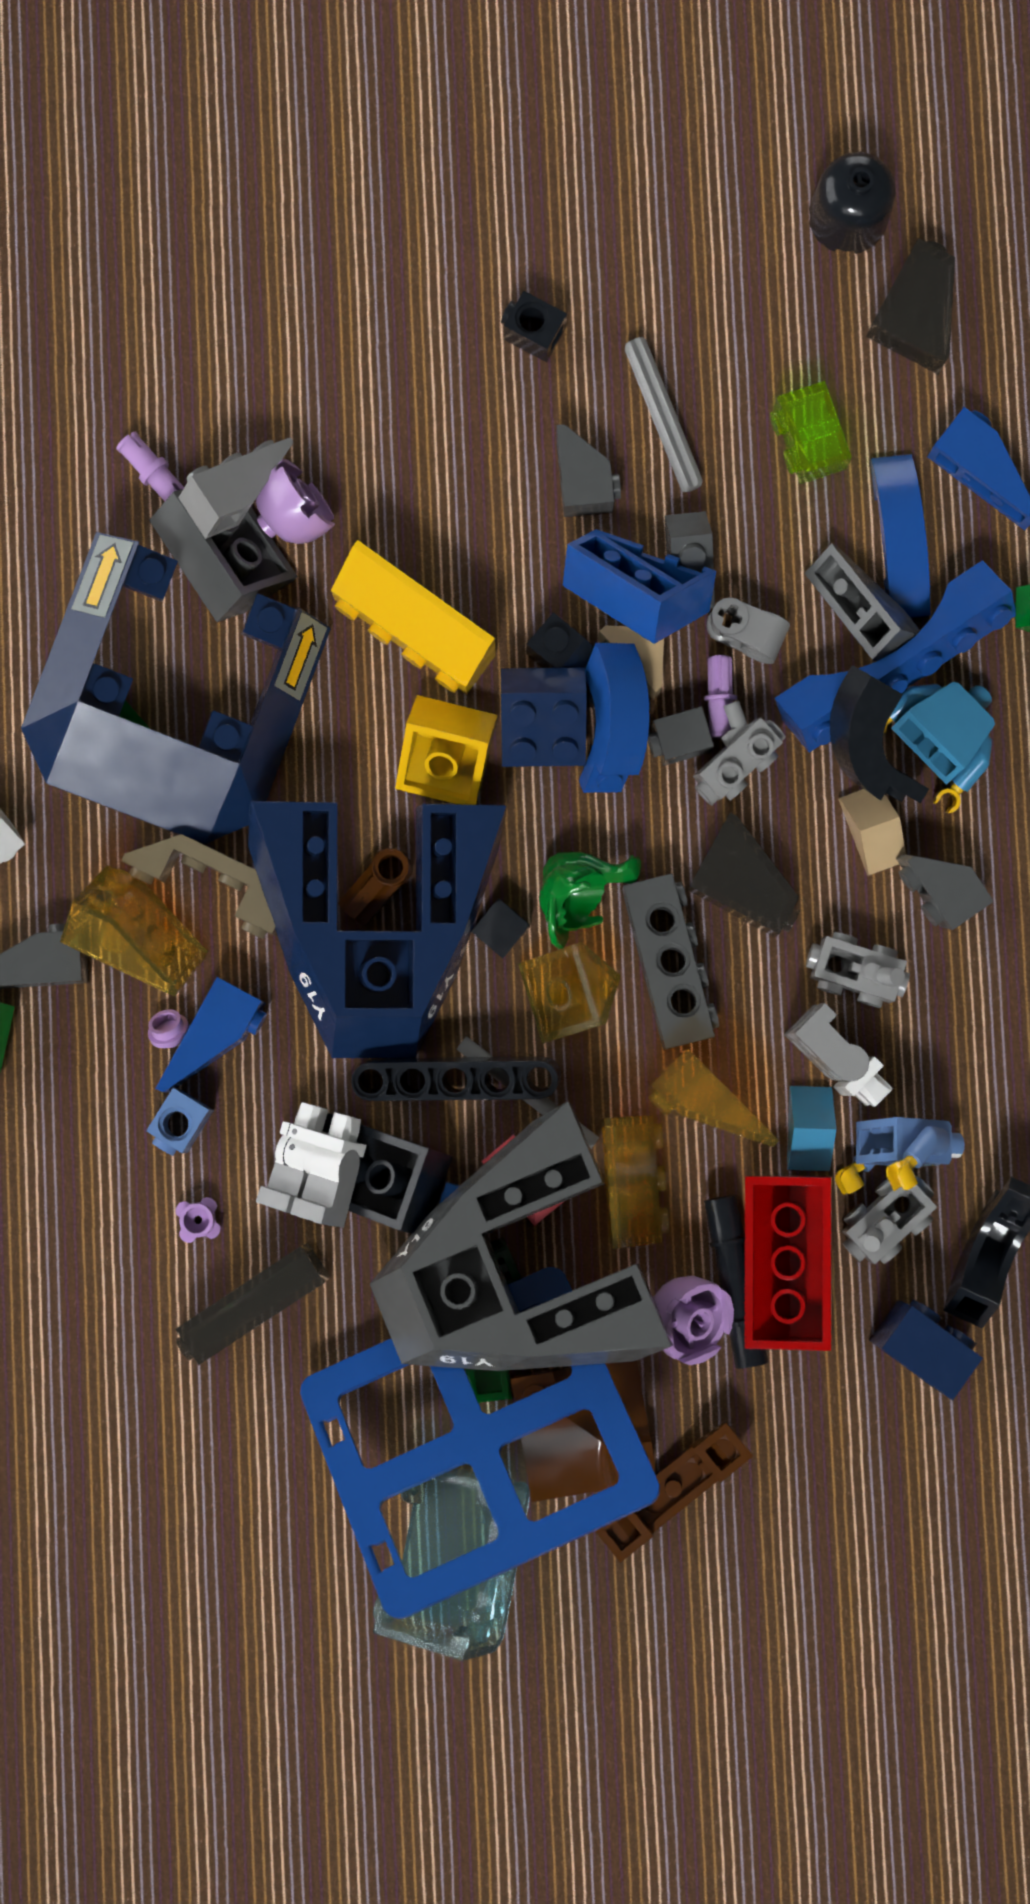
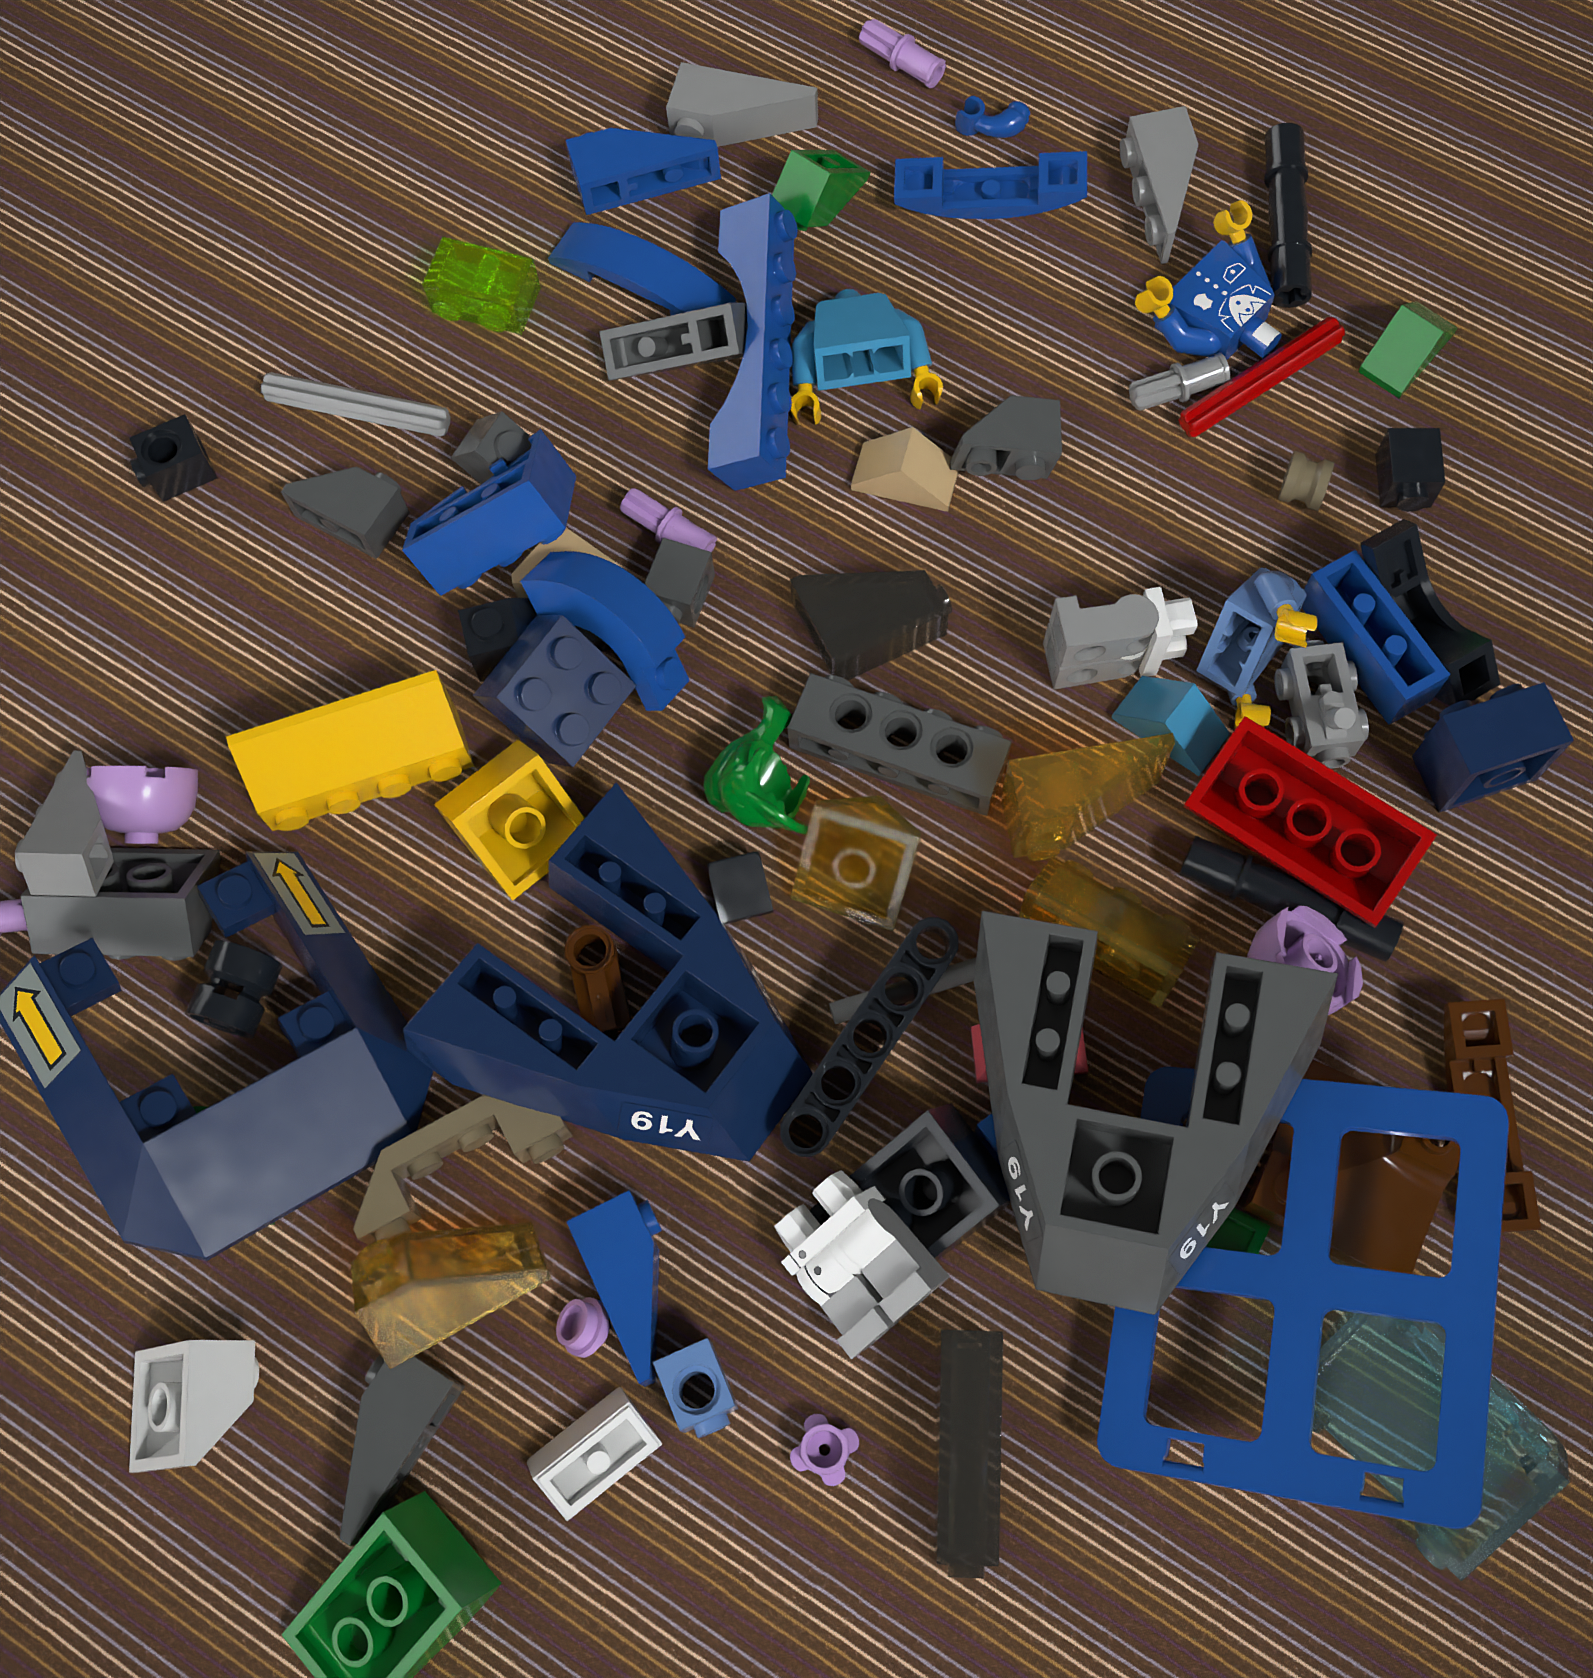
camera: 50 degrees left, 15 degrees down
light grey brick [693,701,786,806] -> none
light grey piece [706,597,790,664] -> none
light grey brick [805,932,910,1008] -> none
black cylinder [809,152,896,254] -> none
black arch [830,665,929,803] -> none
clear smoke slope [866,238,955,374] -> none
none -> black wheel [185,940,283,1039]
none -> white slope [527,1387,662,1521]
none -> blue brick [1302,550,1450,725]

